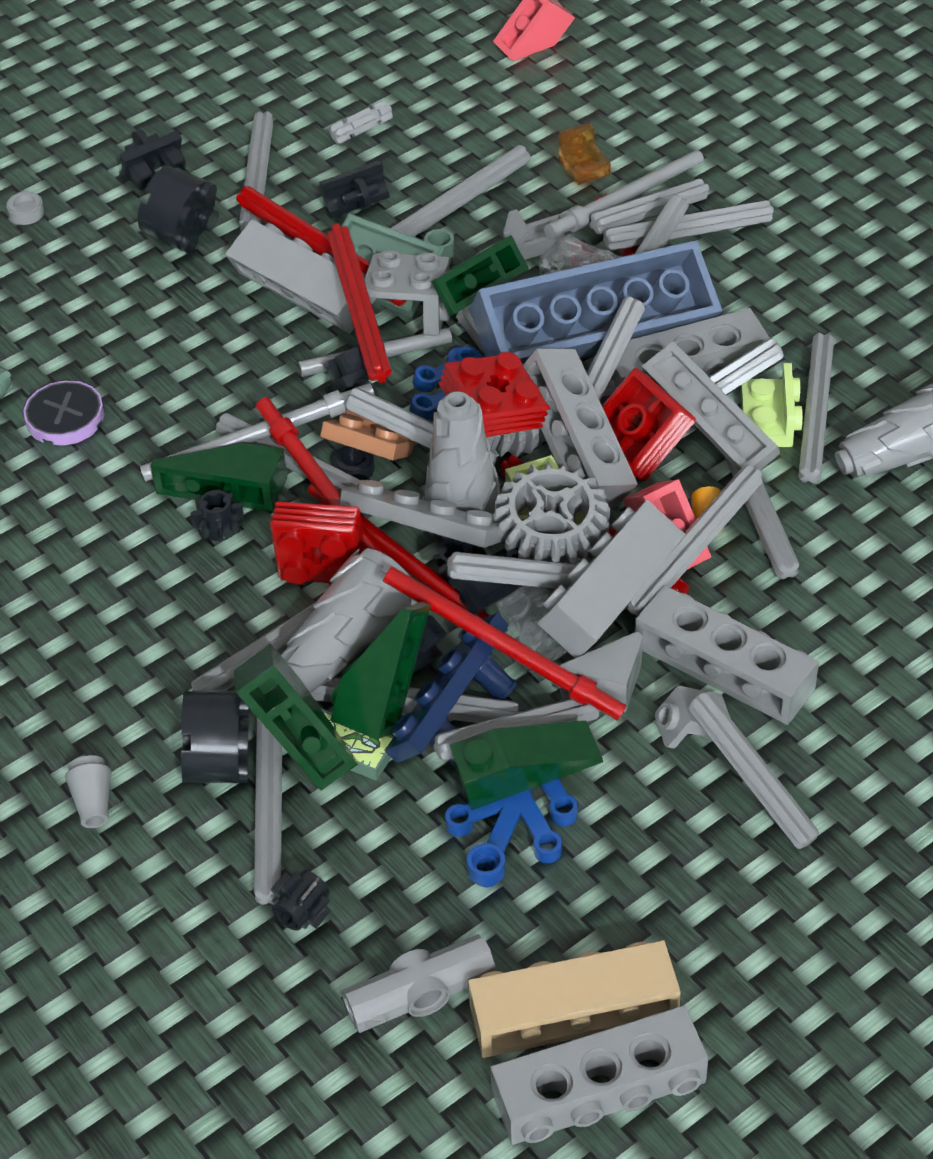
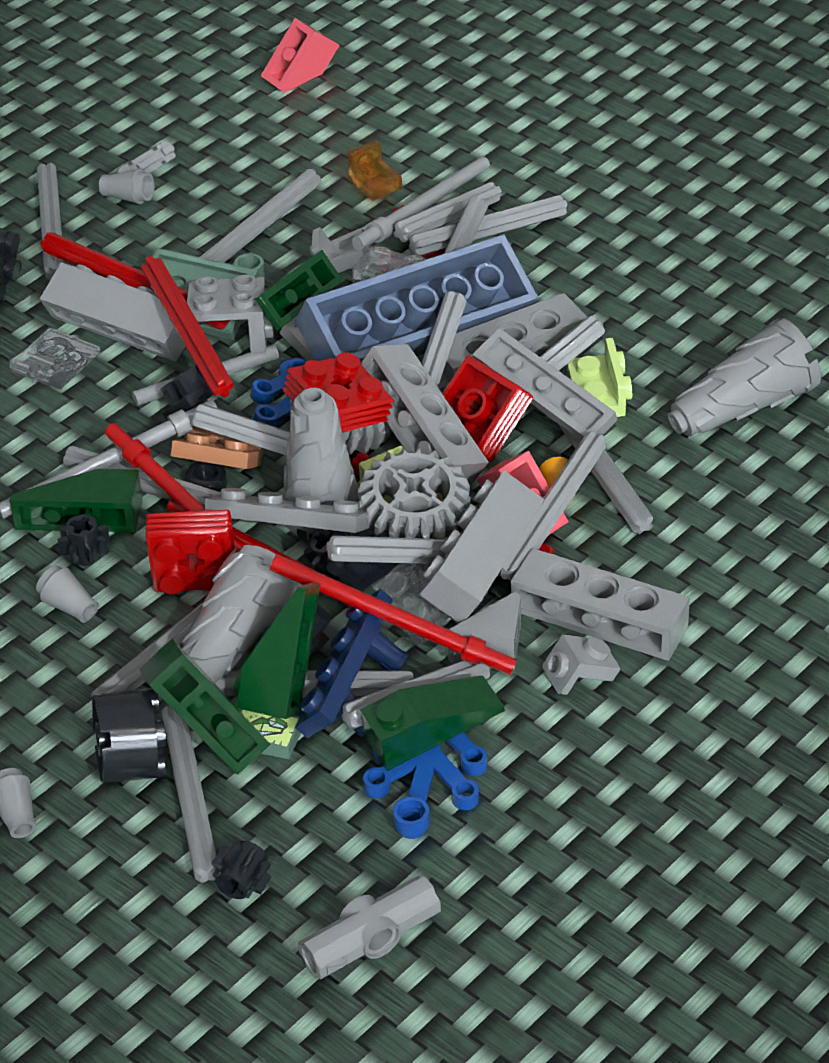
camera: 10 degrees left, 5 degrees down
black hips [319,161,390,219] -> none
tan brick [468,940,681,1058] -> none
light grey brick [490,1005,708,1145] -> none
light grey axle [689,692,819,849] -> none
light grey axle [798,333,834,484] -> none
none -> clear piece [9,328,100,390]
none -> light grey cone [36,565,99,623]
none -> light grey cone [99,168,155,204]

